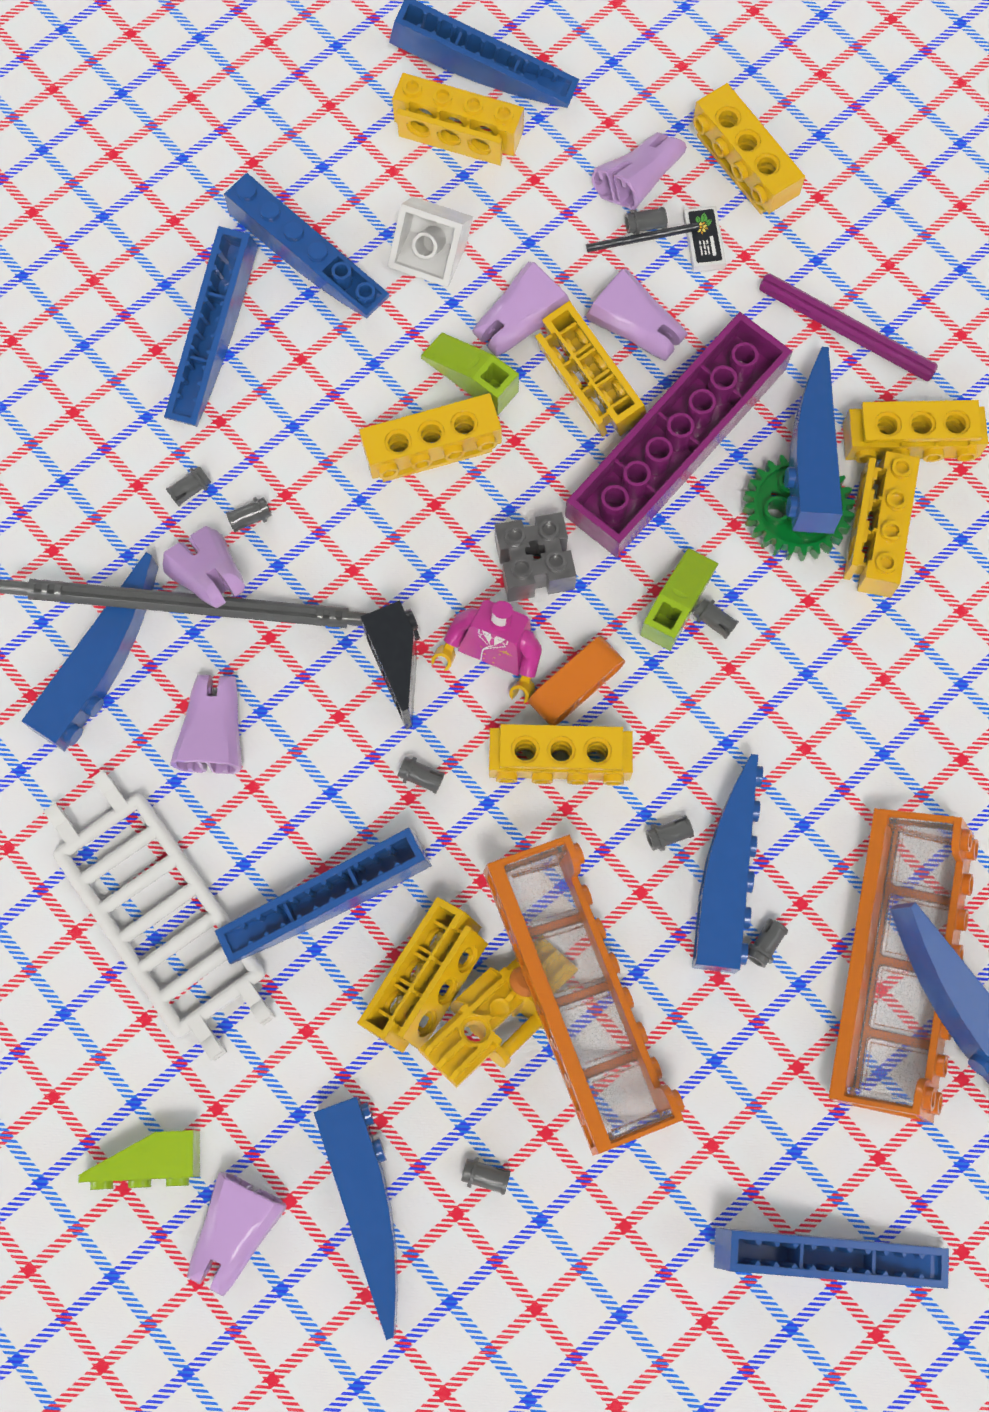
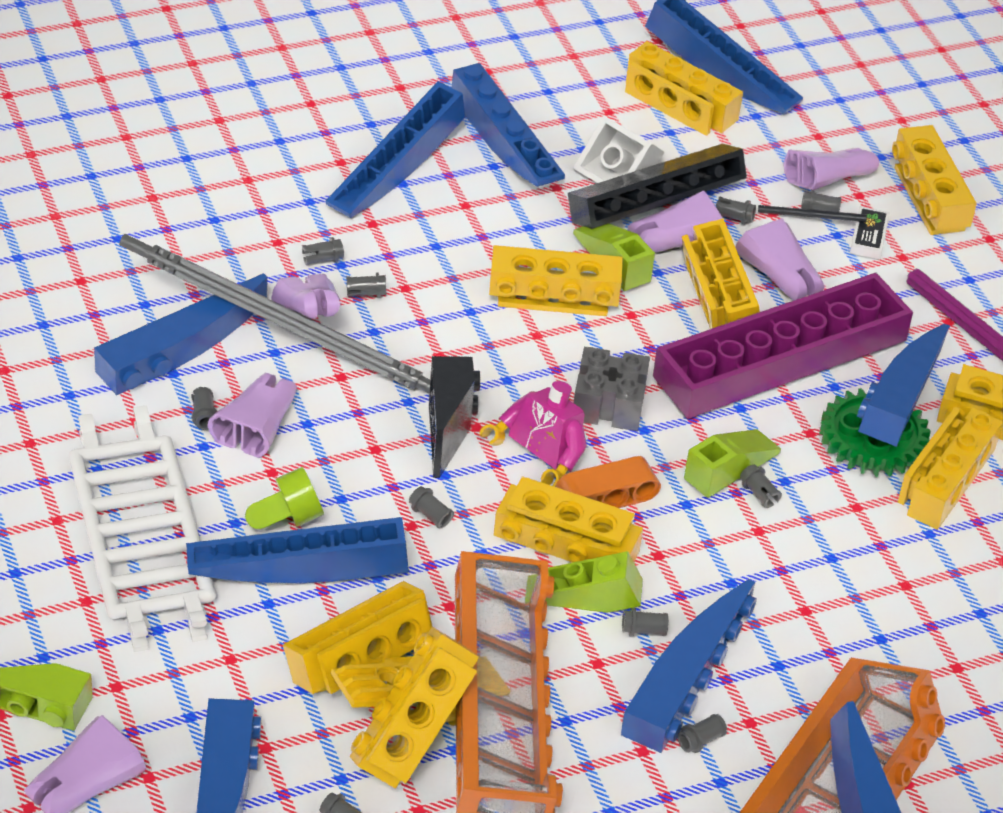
camera: 15 degrees right, 30 degrees down
none -> dark grey pin [191,387,217,430]
none -> lime piece [245,466,324,529]
none -> yellow brick [349,626,479,789]
none -> lime slope [524,551,643,613]
none -> black brick [567,143,747,229]
none -> dark grey pin [716,196,756,225]

